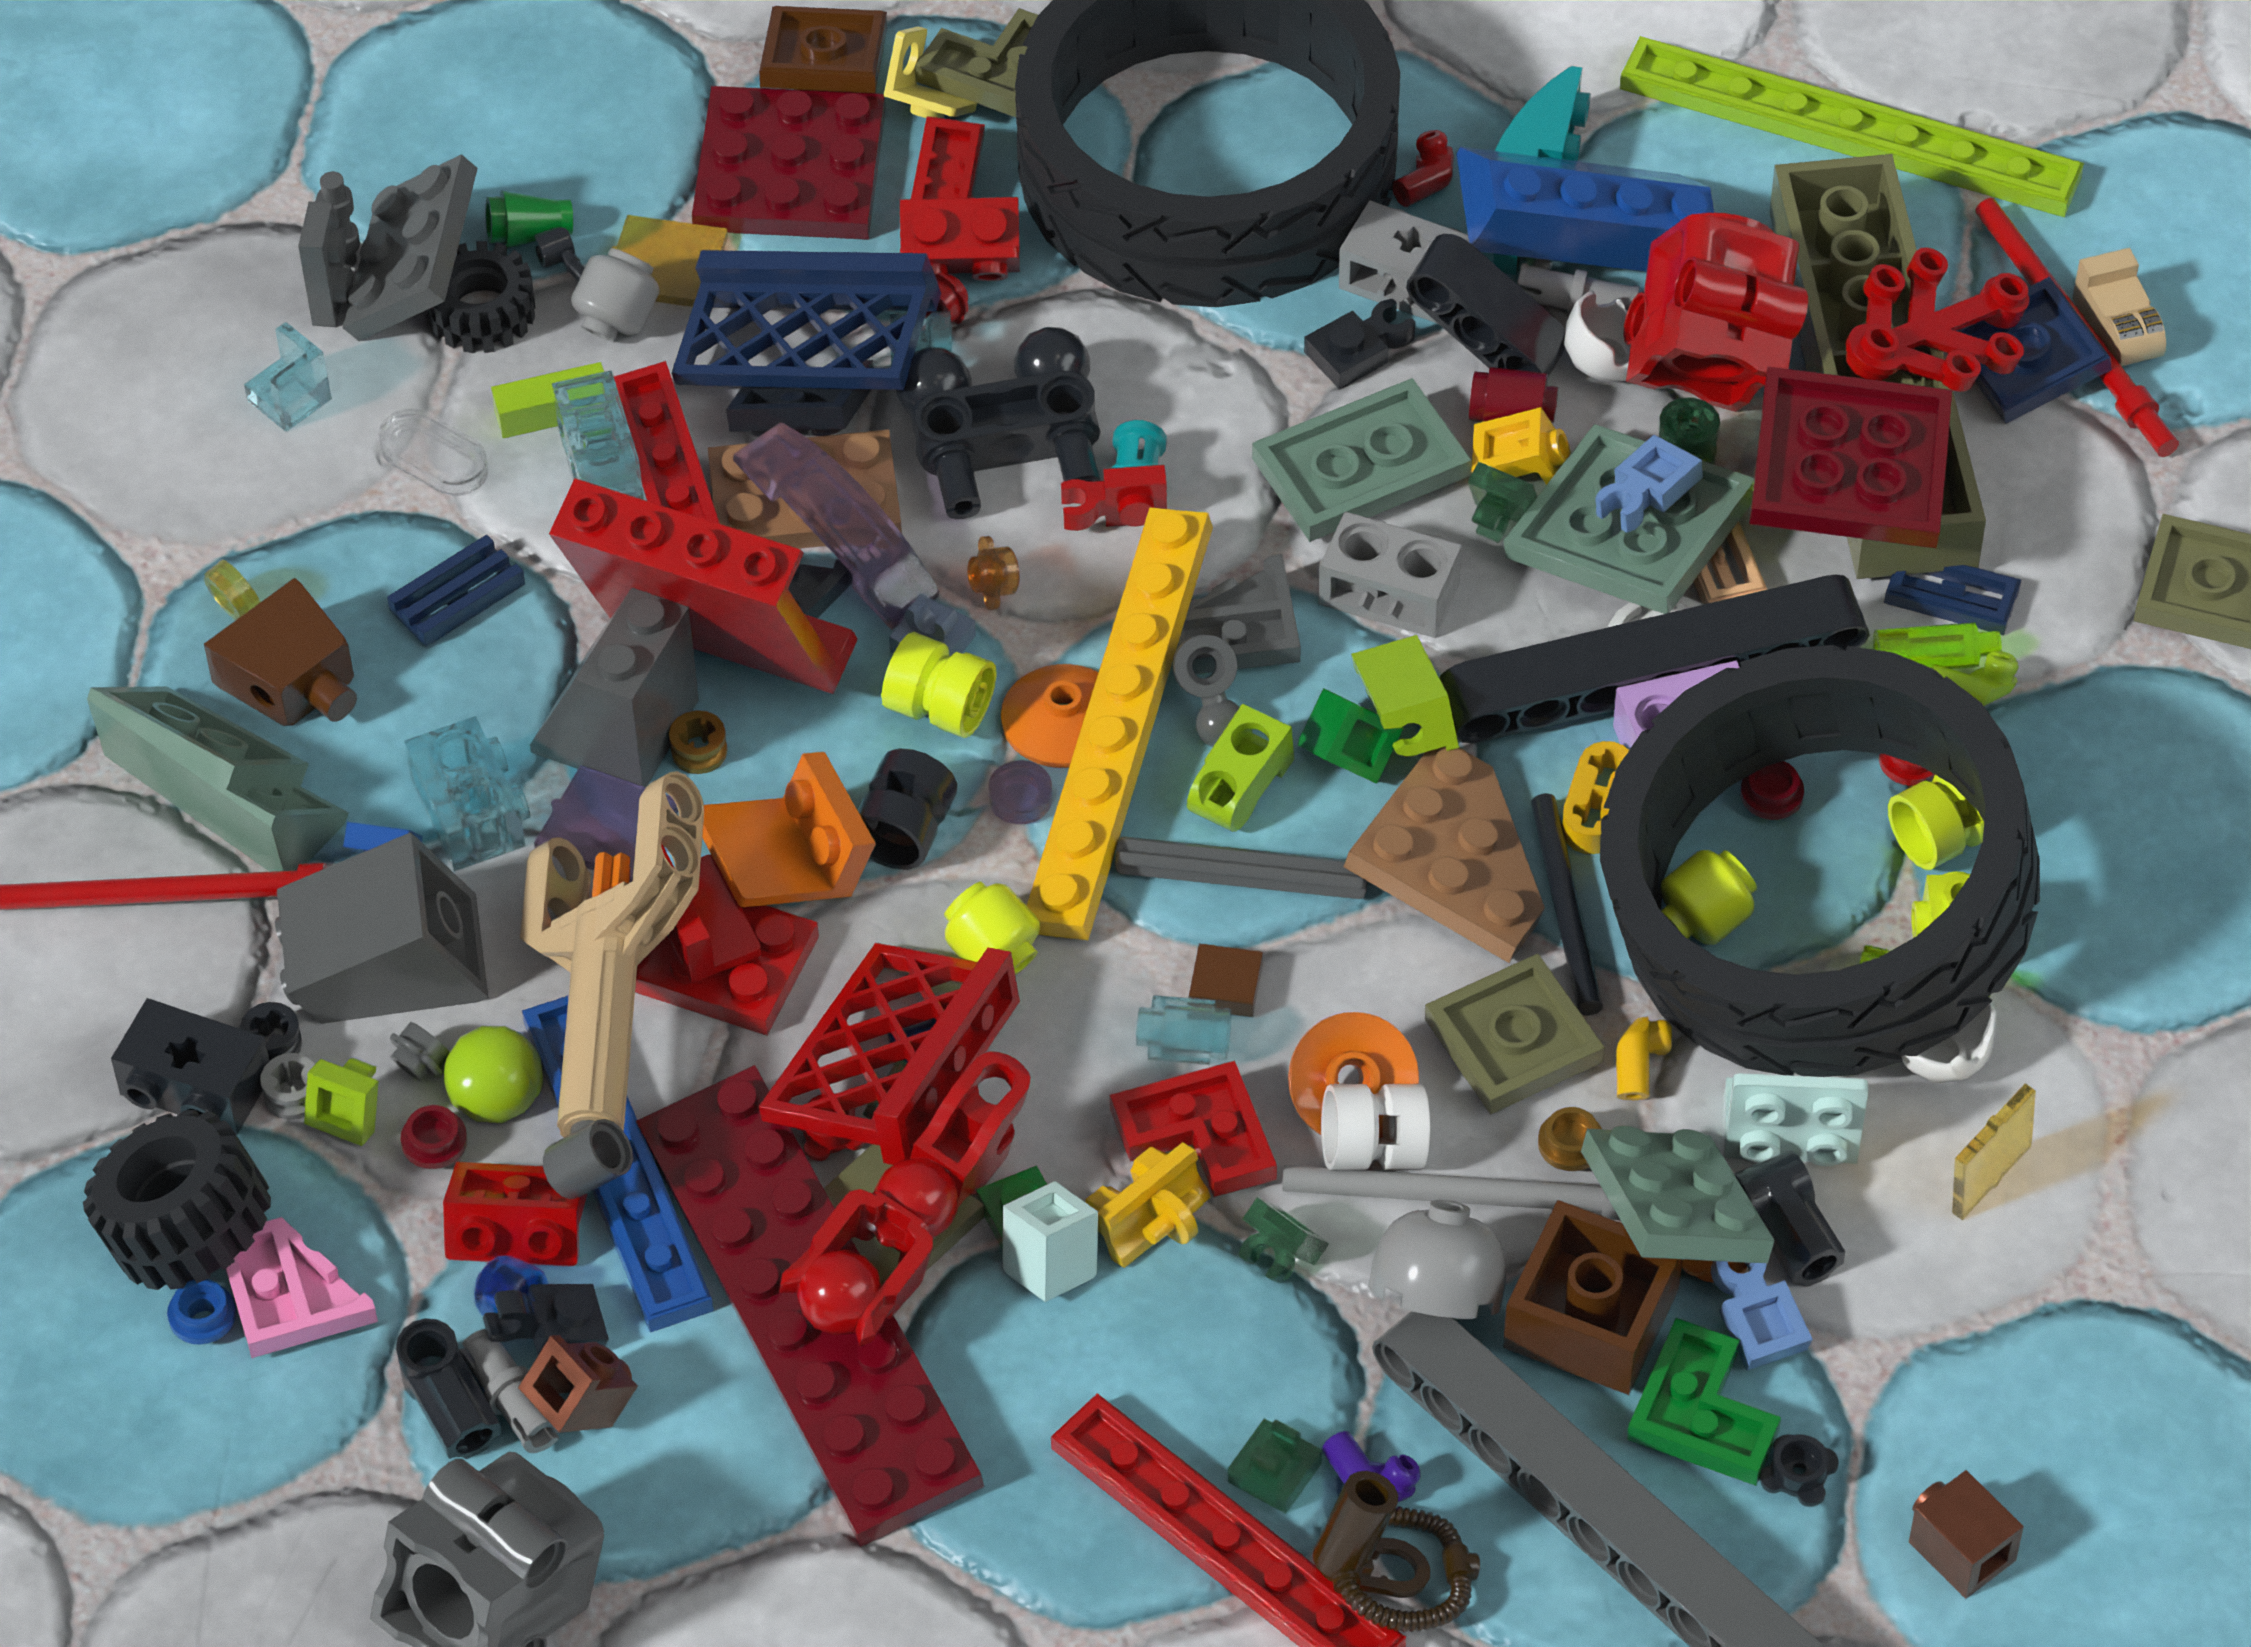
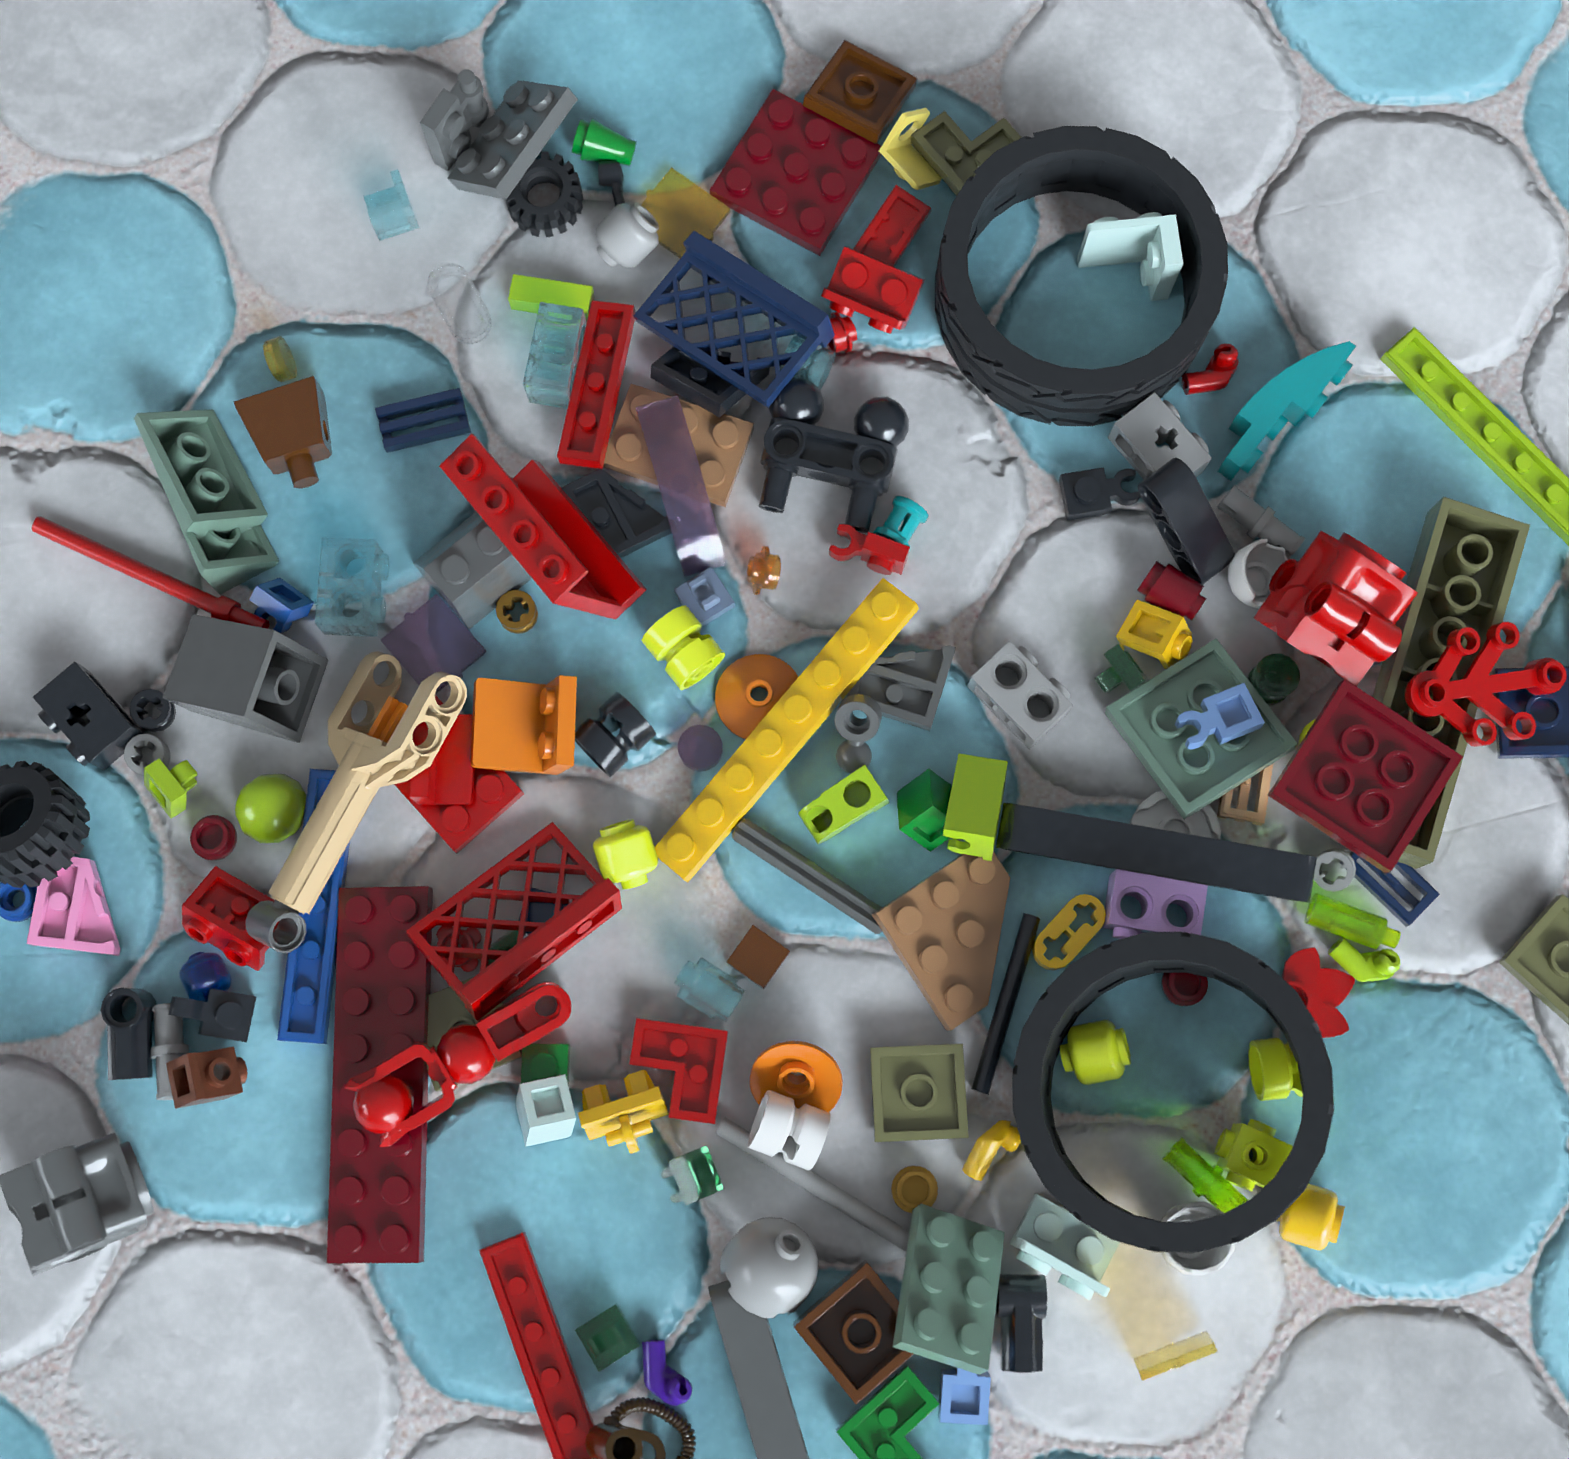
camera: 25 degrees right, 25 degrees up
dark grey plate [390,1022,450,1081] -> none
sand green plate [1252,378,1472,542] -> none
blue slope [1456,147,1714,272] -> none
none -> light aqua bracket [1077,212,1183,301]
none -> yellow head [1276,1183,1345,1250]
none -> light grey bush [1314,848,1356,892]

